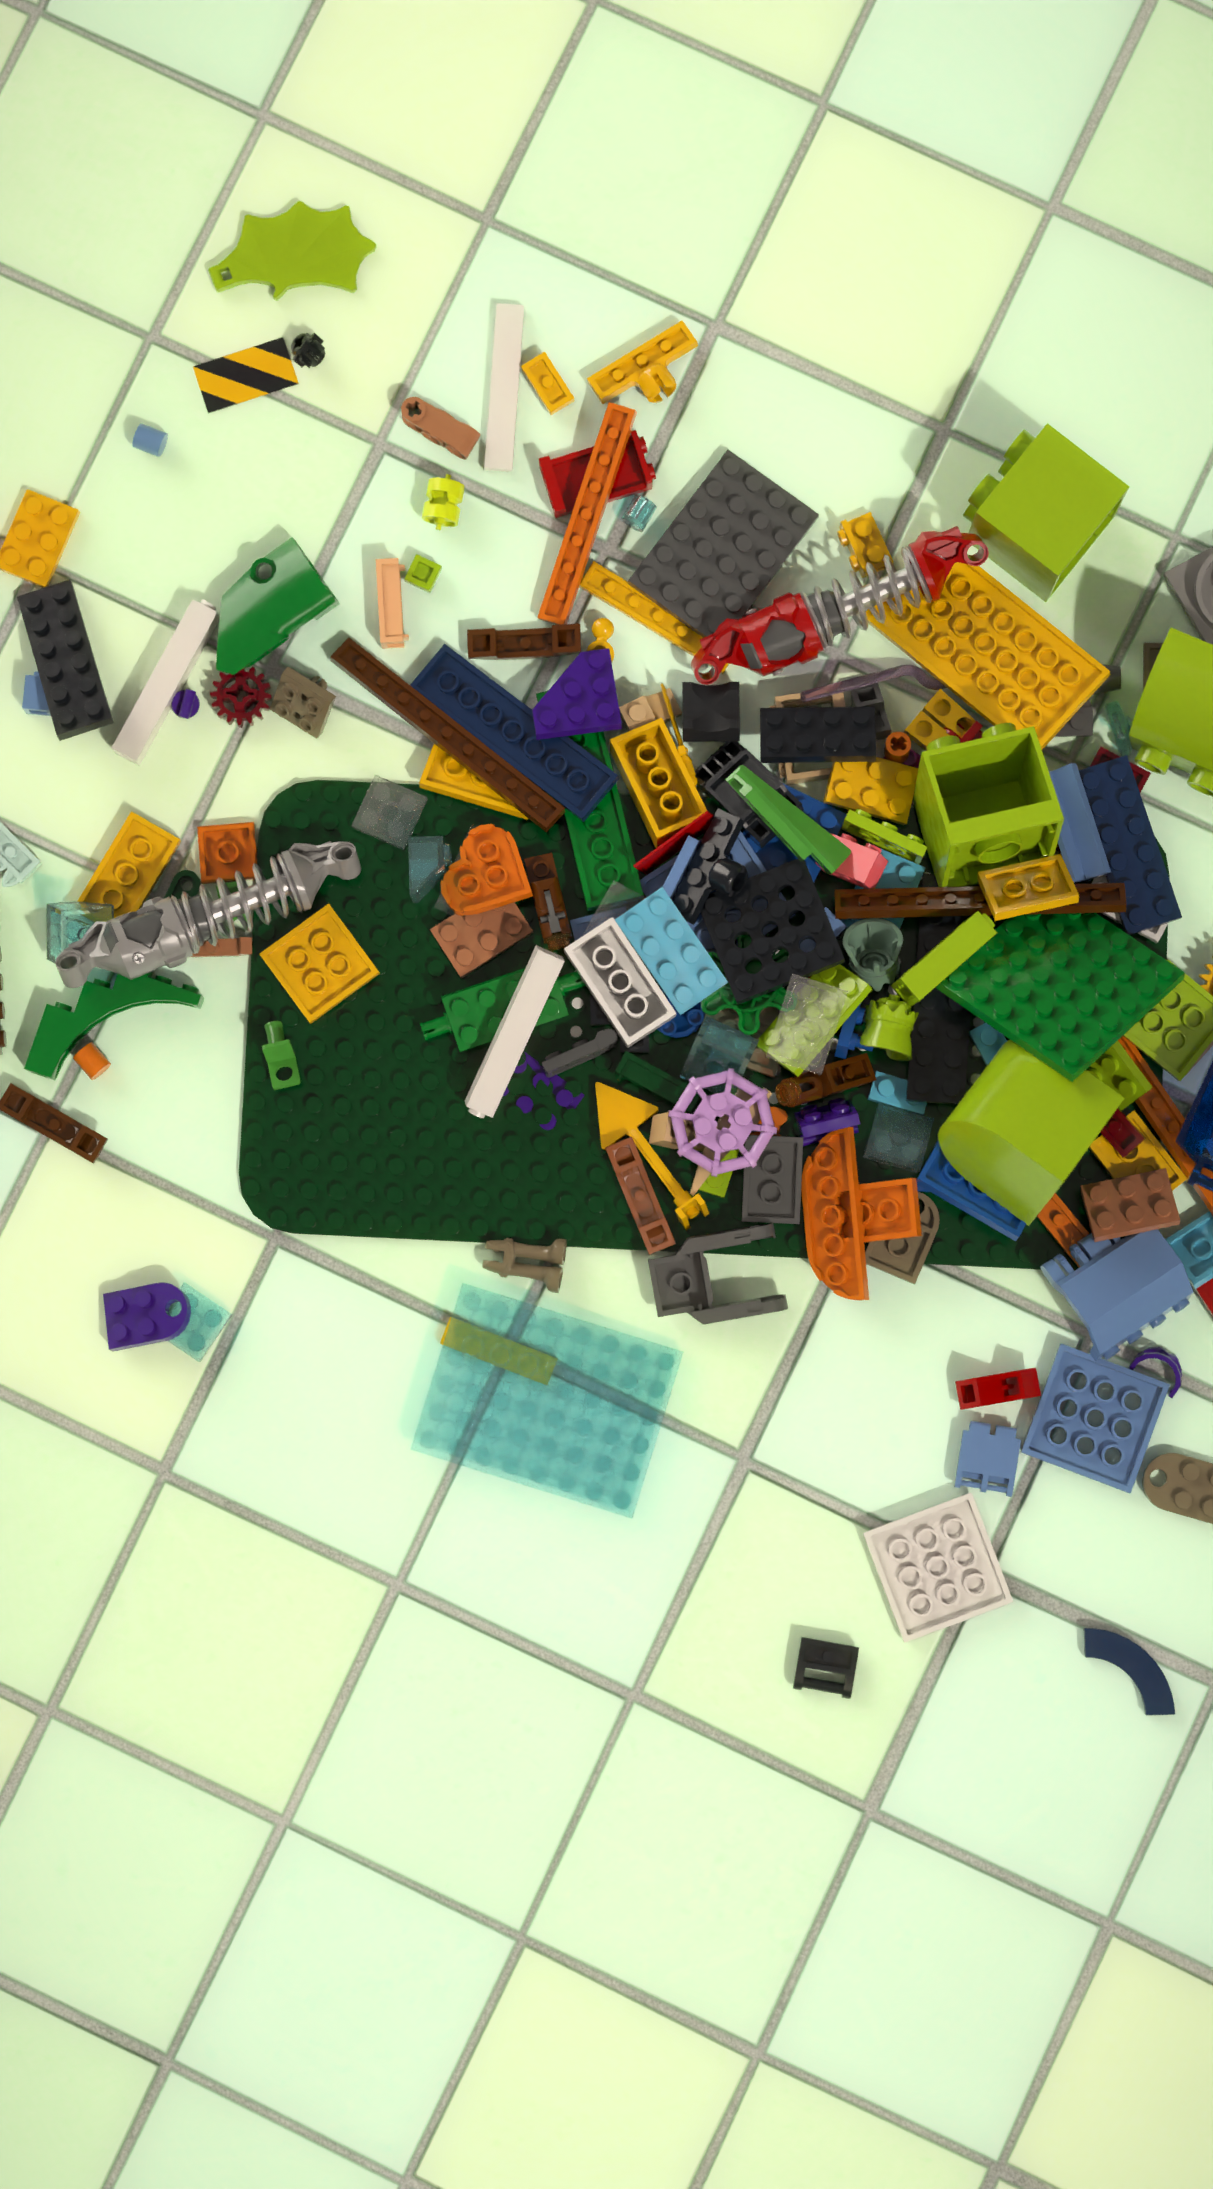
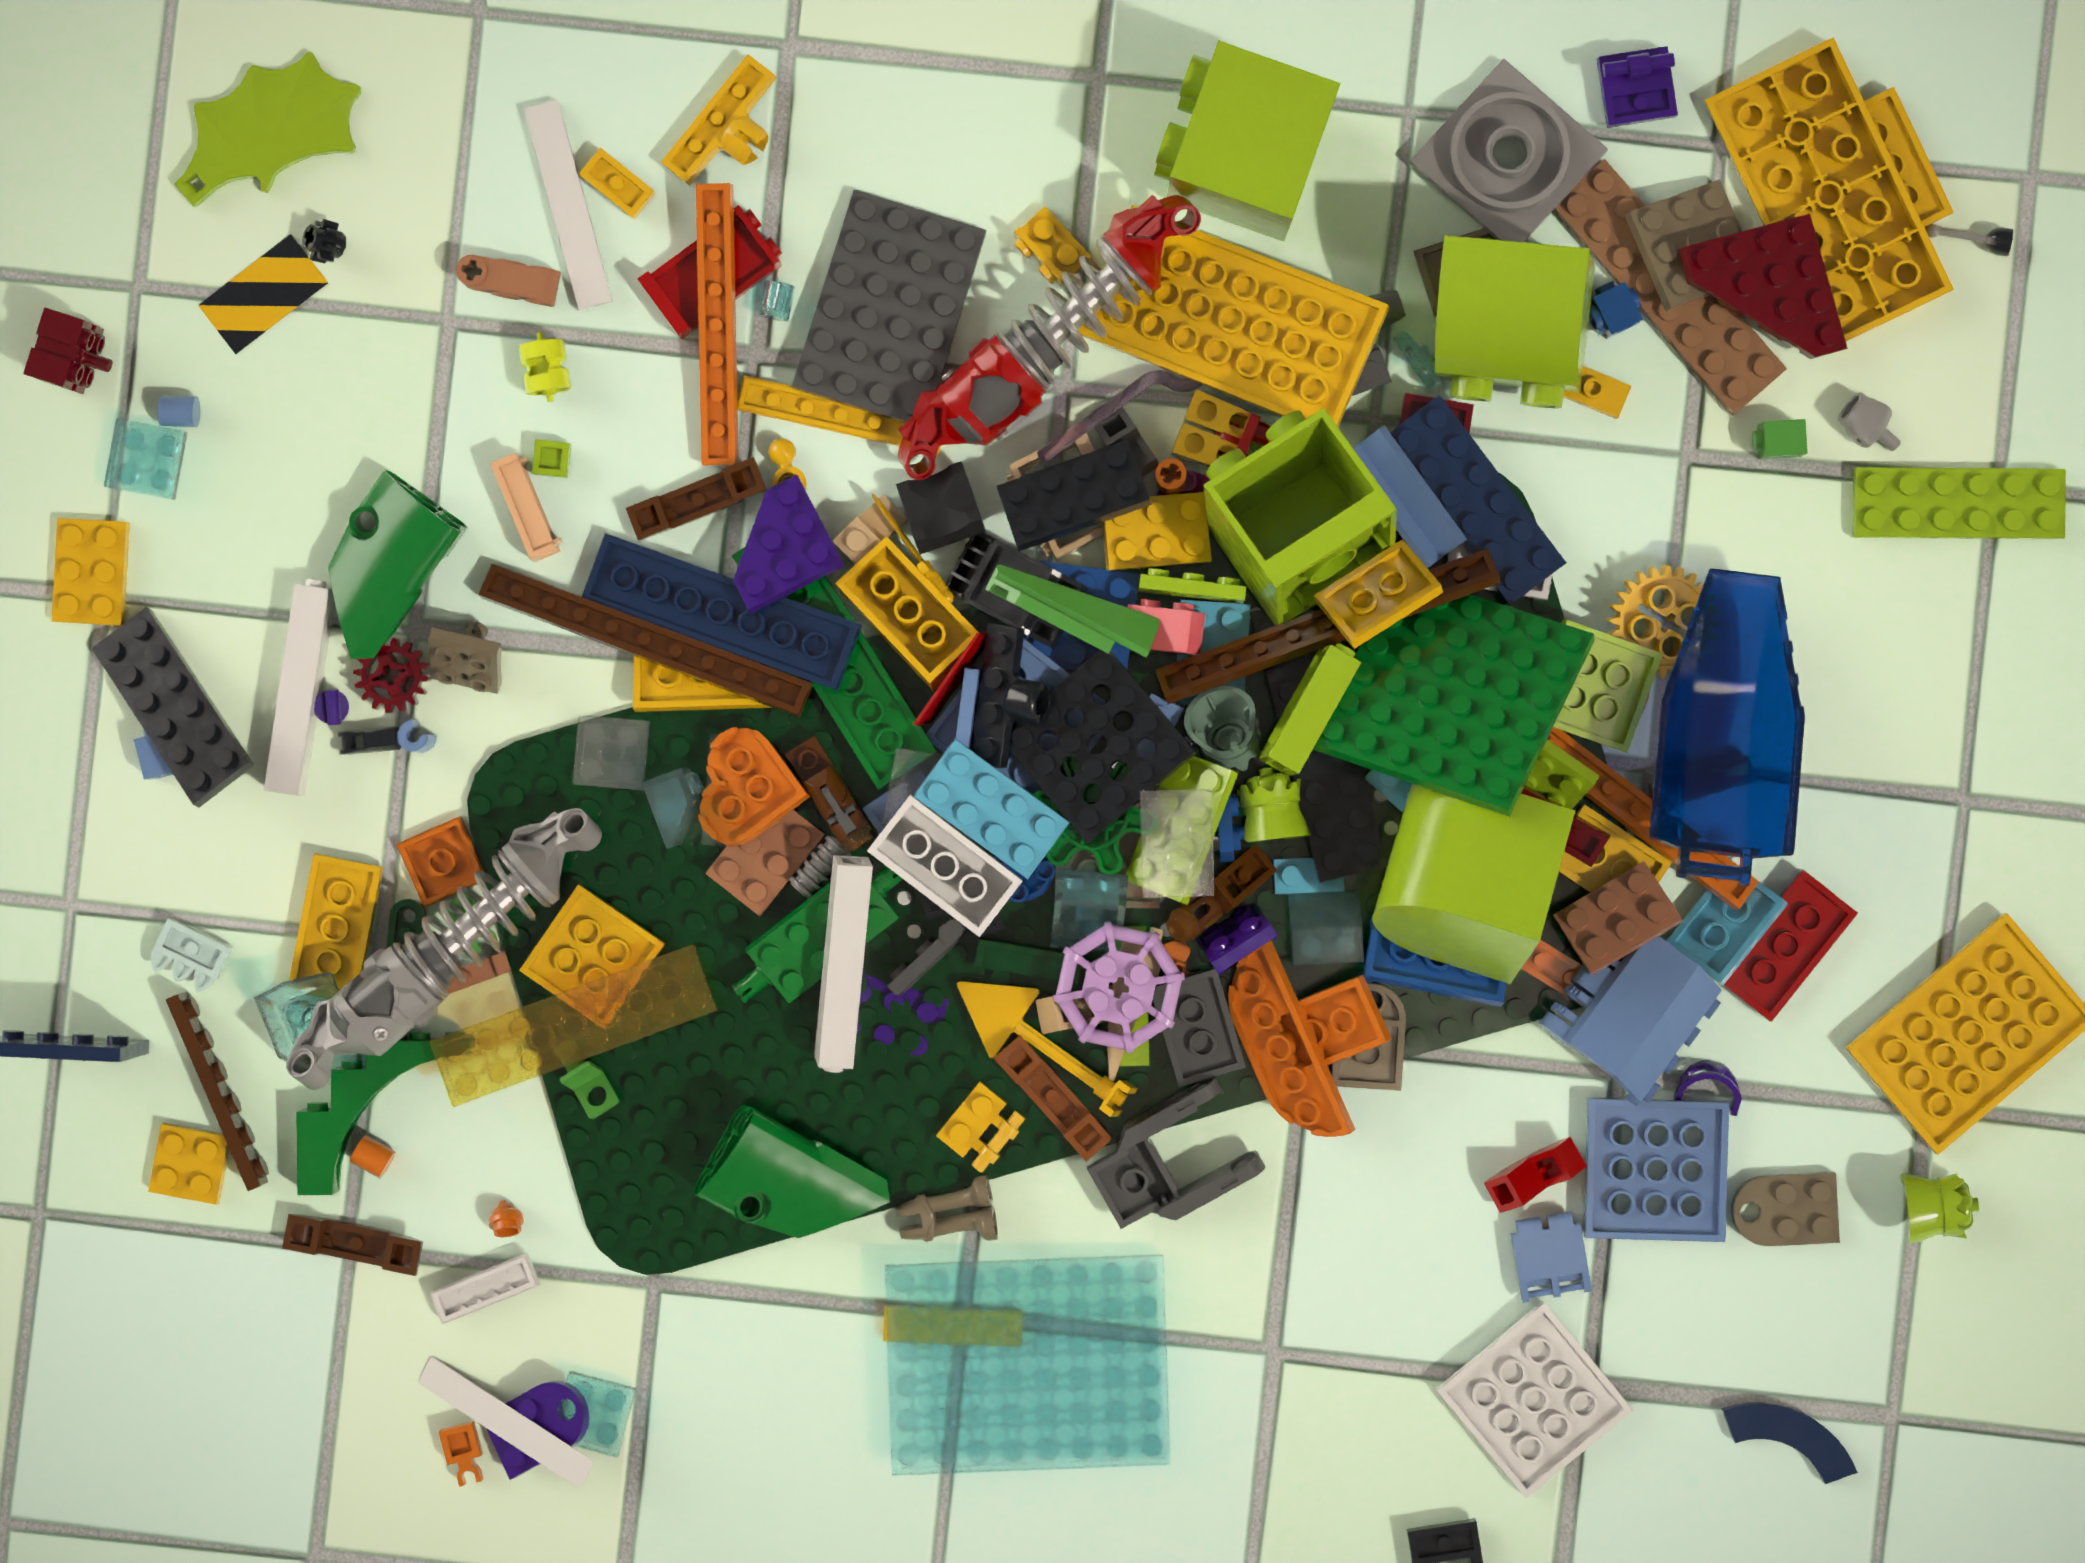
camera: 20 degrees left, 5 degrees up
none -> dark red brick [23,307,113,395]
none -> clear light blue plate [103,418,188,500]
none -> black piece [338,720,437,755]
none -> white sticker [419,1357,594,1488]
none -> clear yellow plate [429,944,718,1107]
none -> white plate [430,1252,540,1325]
none -> orange plate [438,1420,484,1487]
none -> orange plate [488,1200,524,1238]
none -> green panel [694,1105,890,1238]
none -> light grey piece [789,835,851,899]
none -> yellow plate [936,1081,1026,1173]

